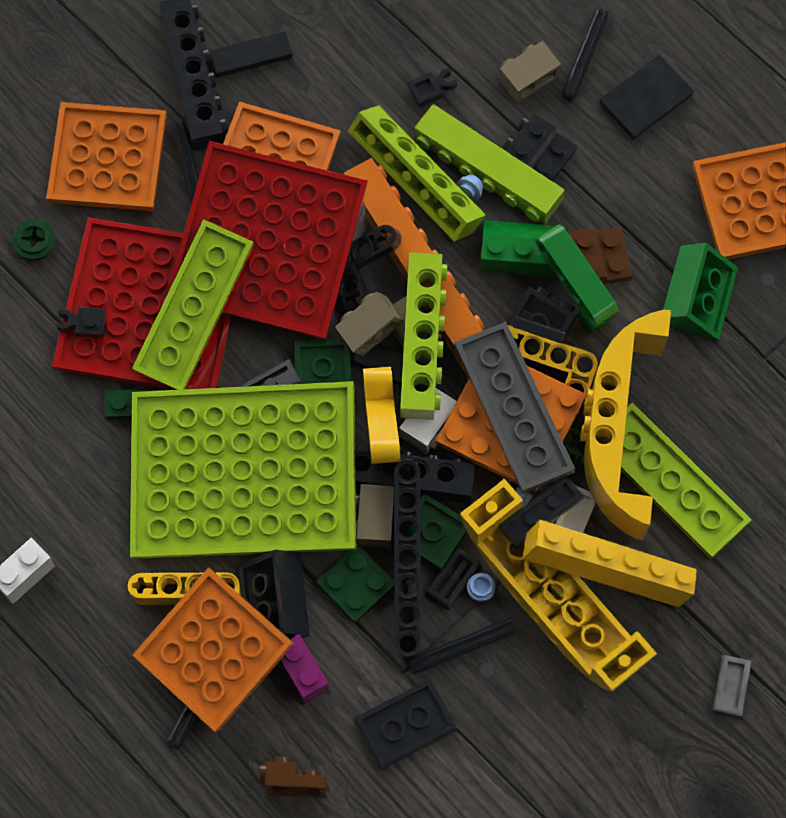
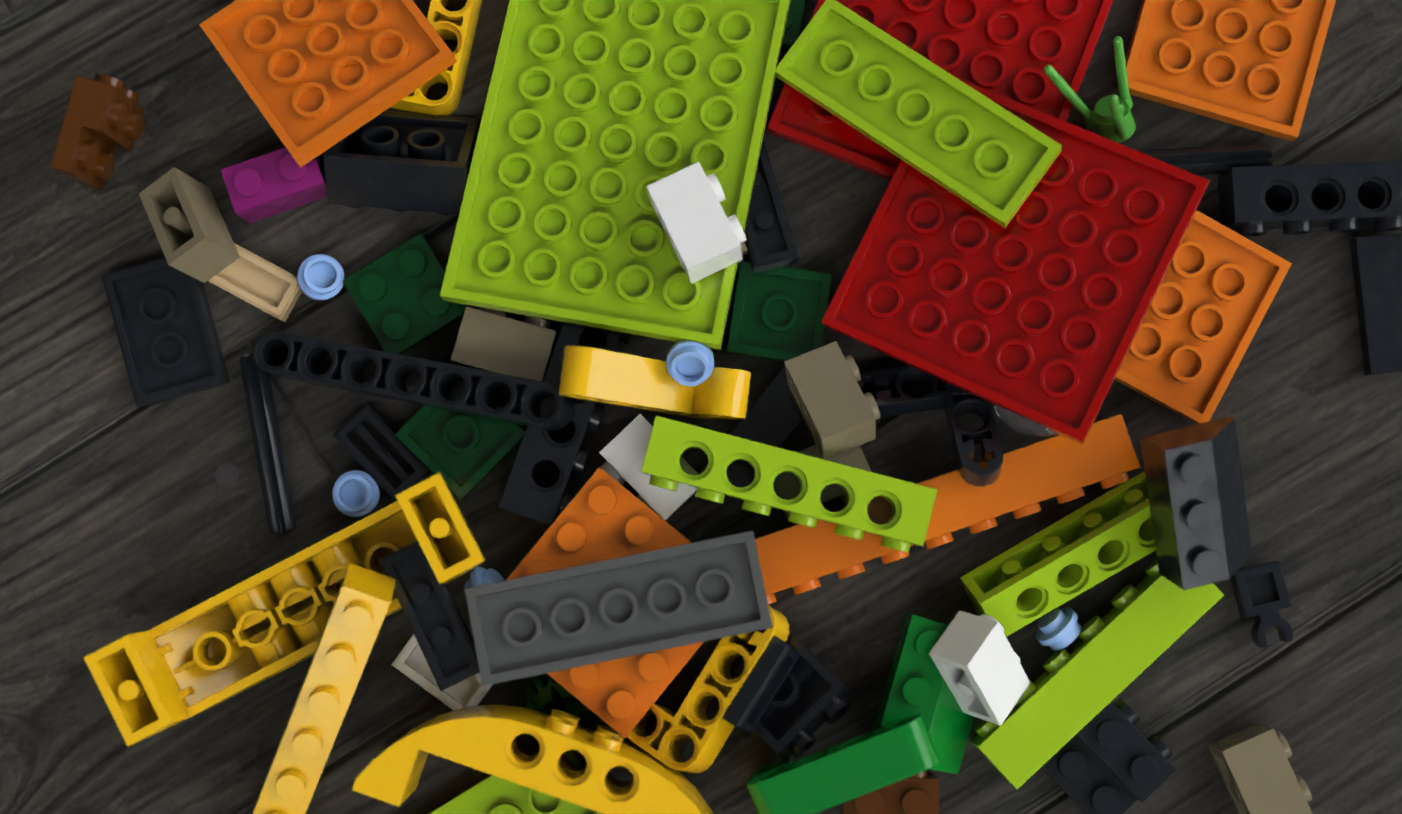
camera: 100 degrees right, 15 degrees up
none -> dark tan brick [139,167,240,283]
none -> tan tile [208,243,302,322]
none -> light blue plate [297,254,345,301]
none -> white brick [646,162,746,284]
none -> light blue plate [666,340,714,386]
none -> white brick [929,610,1030,726]
none -> bright green plant [1044,36,1136,143]
none -> black slope [1140,416,1252,590]

